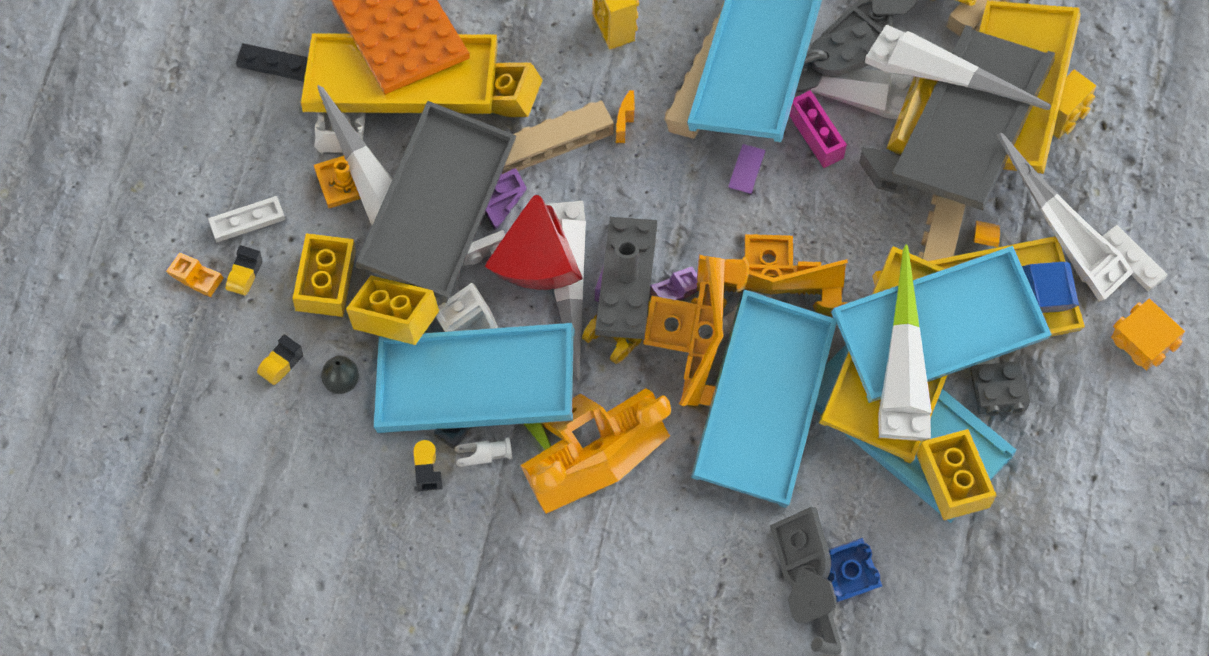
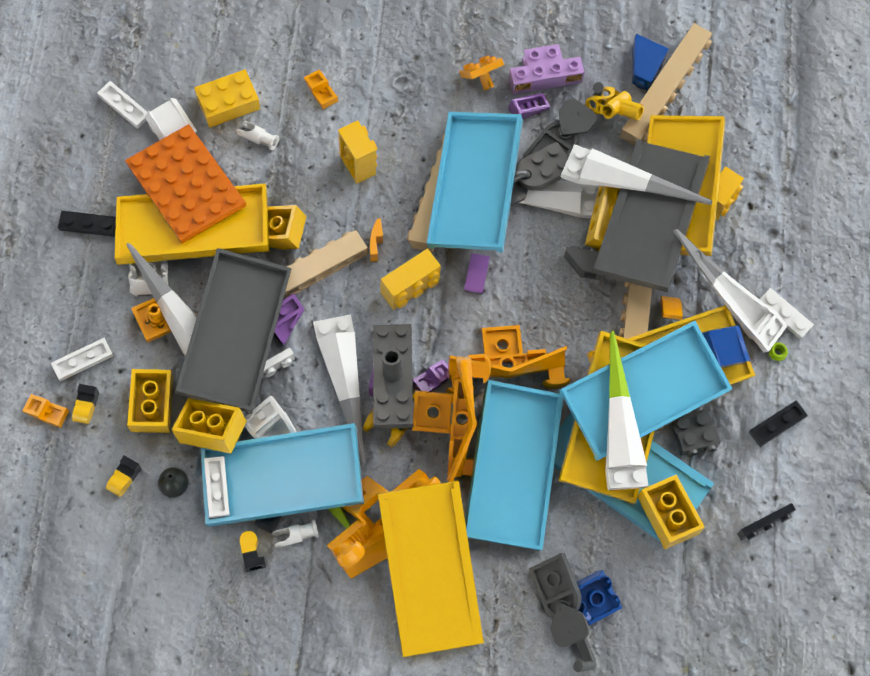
camera: 10 degrees left, 5 degrees up
red piece [485,195,583,290] -> none
dark pink brick [789,90,847,168] -> none
light orange brick [1111,298,1185,371] -> none
none -> white plate [204,456,230,518]
none -> yellow piece [377,480,484,657]
none -> yellow brick [380,248,441,310]
none -> black plate [737,503,796,540]
none -> black plate [749,400,808,448]
none -> lime plate [768,342,788,361]

